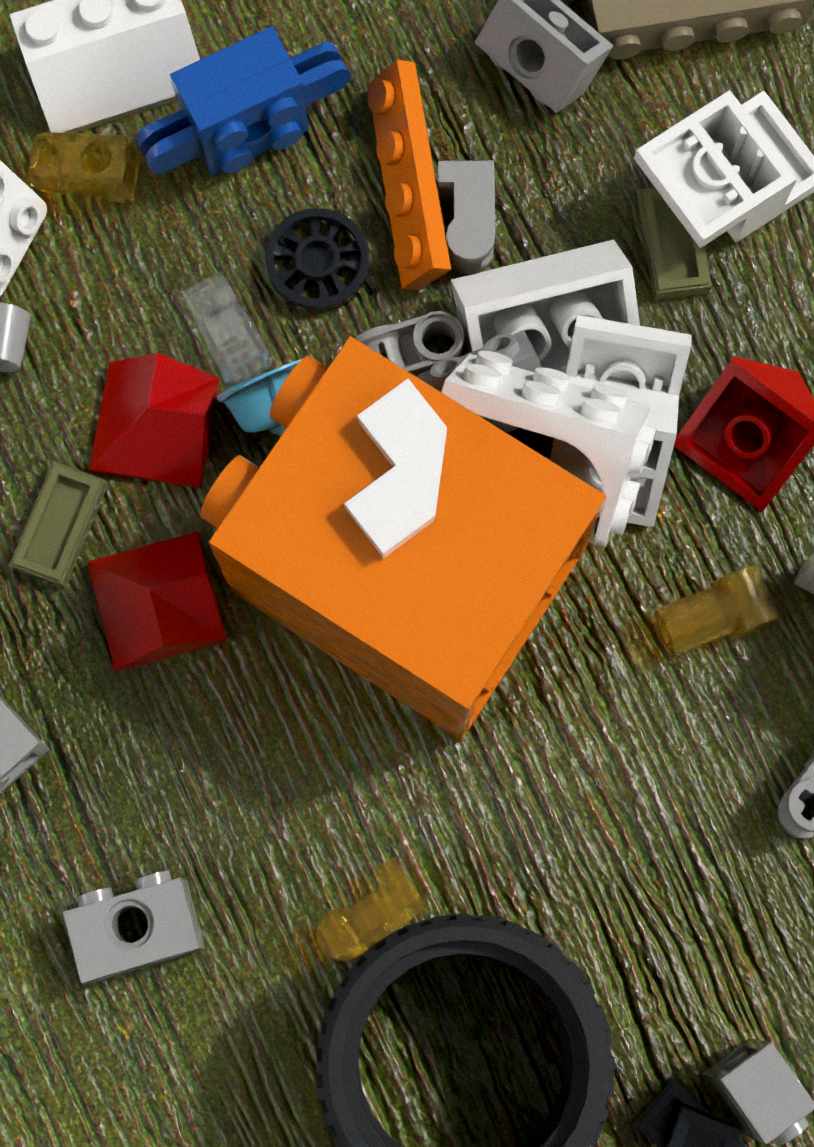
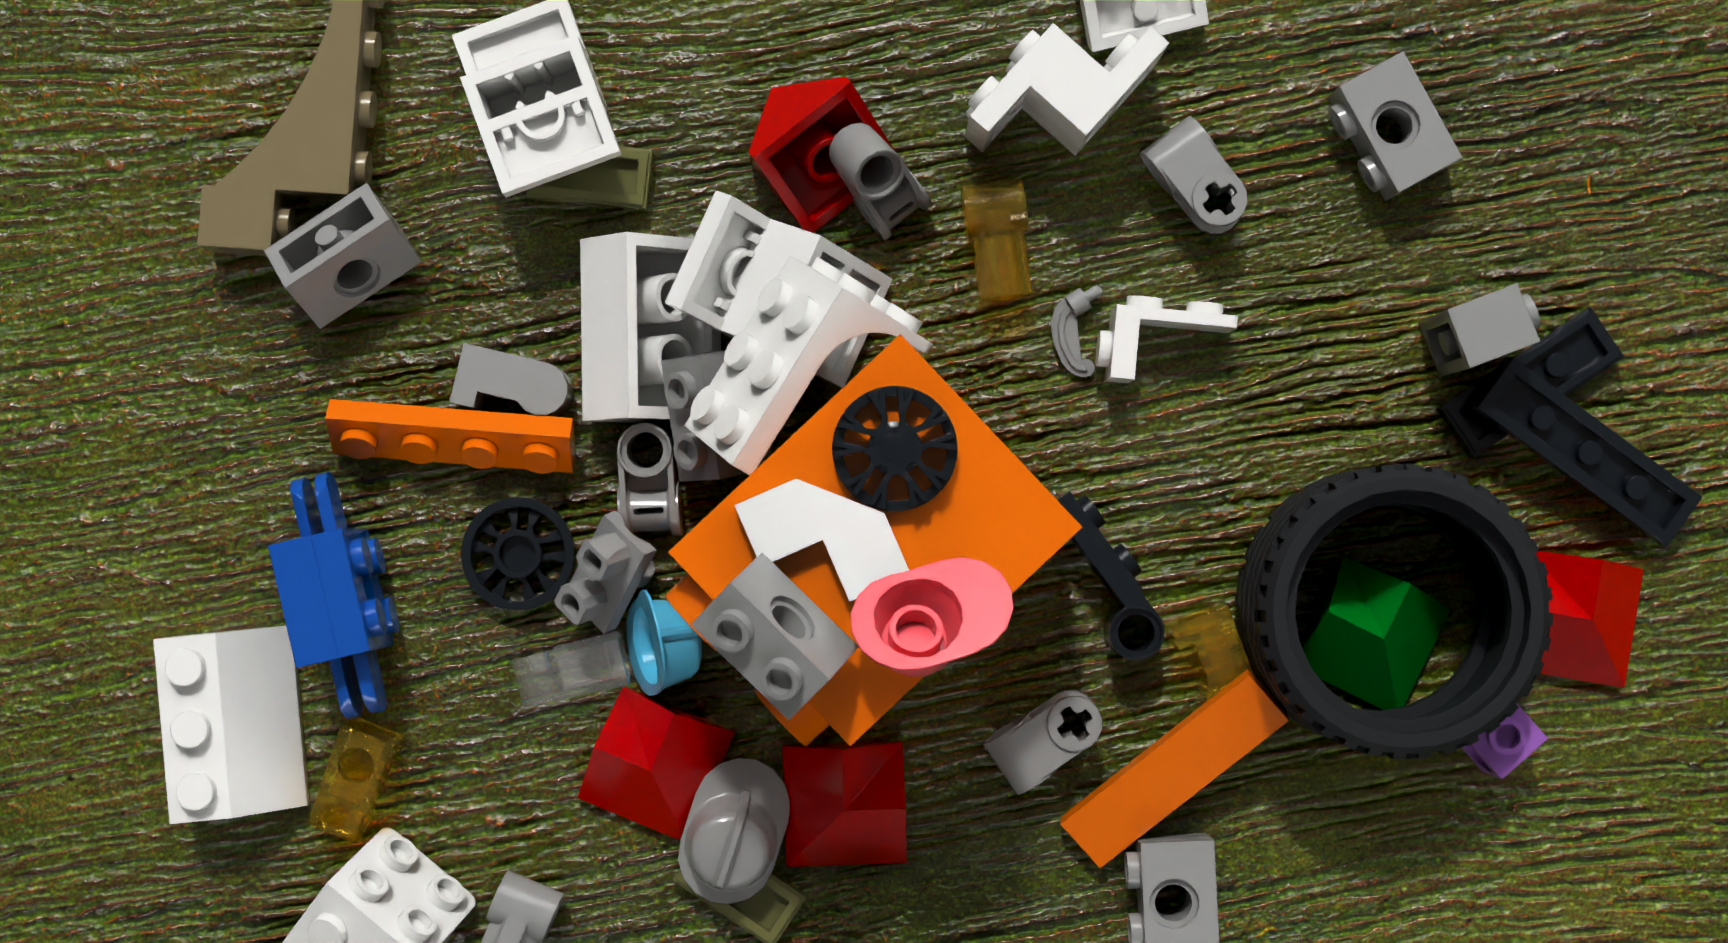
camera: 75 degrees left, 10 degrees up
none -> light grey hips [554,511,657,634]
none -> light grey piece [678,758,790,904]
none -> light grey brick [691,553,859,720]
none -> light grey piece [829,123,933,241]
none -> black wheel [832,386,958,511]
none -> coral piece [850,557,1014,677]
none -> light grey piece [983,690,1102,795]
none -> light grey piece [1050,286,1102,377]
none -> black plate [1056,491,1165,661]
none -> orange tile [1060,669,1289,868]
none -> white bracket [1095,296,1238,384]
none -> green slope [1300,556,1451,710]

